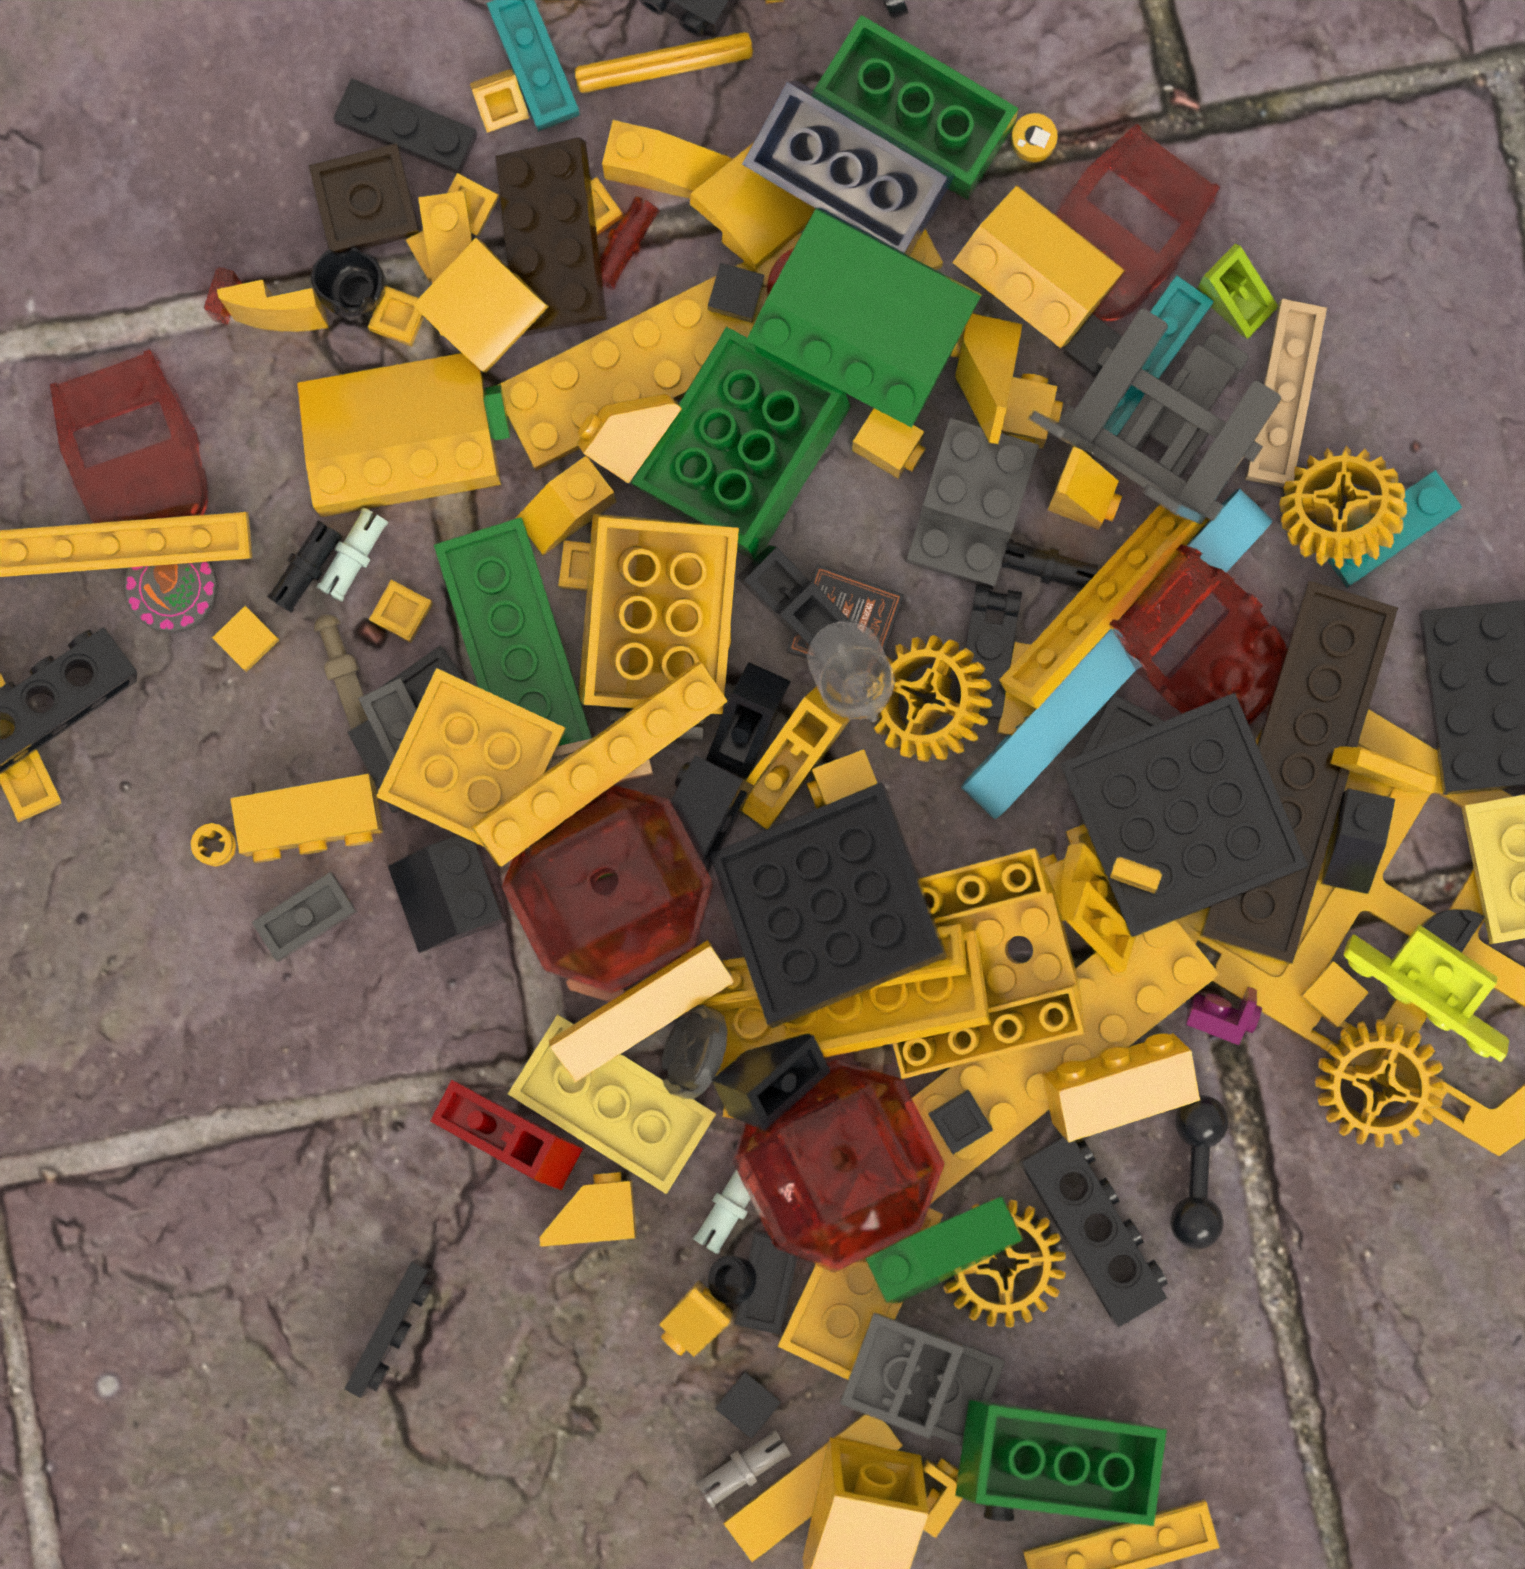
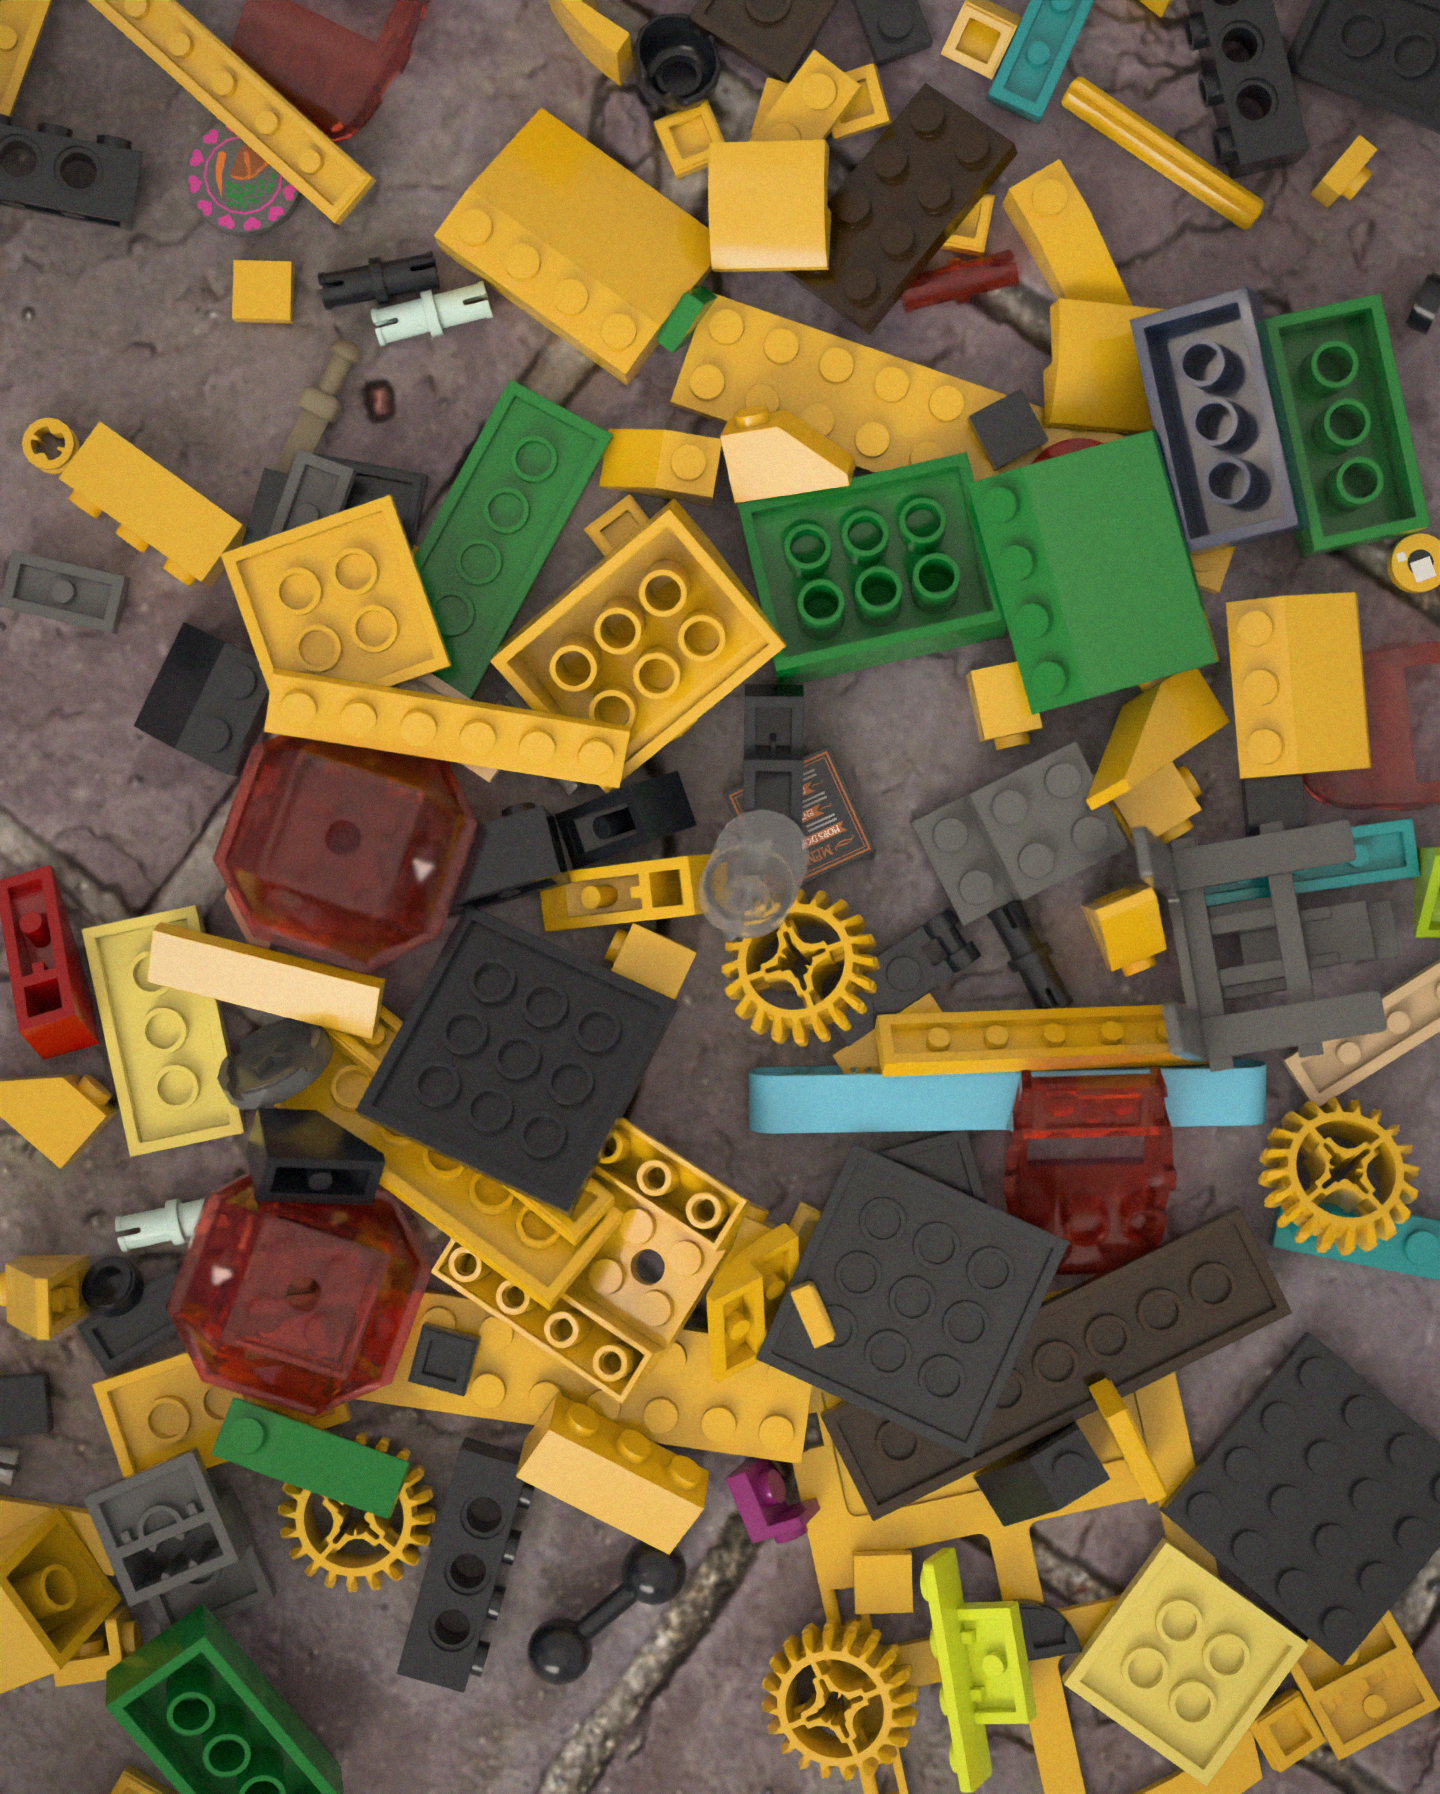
camera: 40 degrees right, 5 degrees up
yellow tile [369,580,433,643] -> none

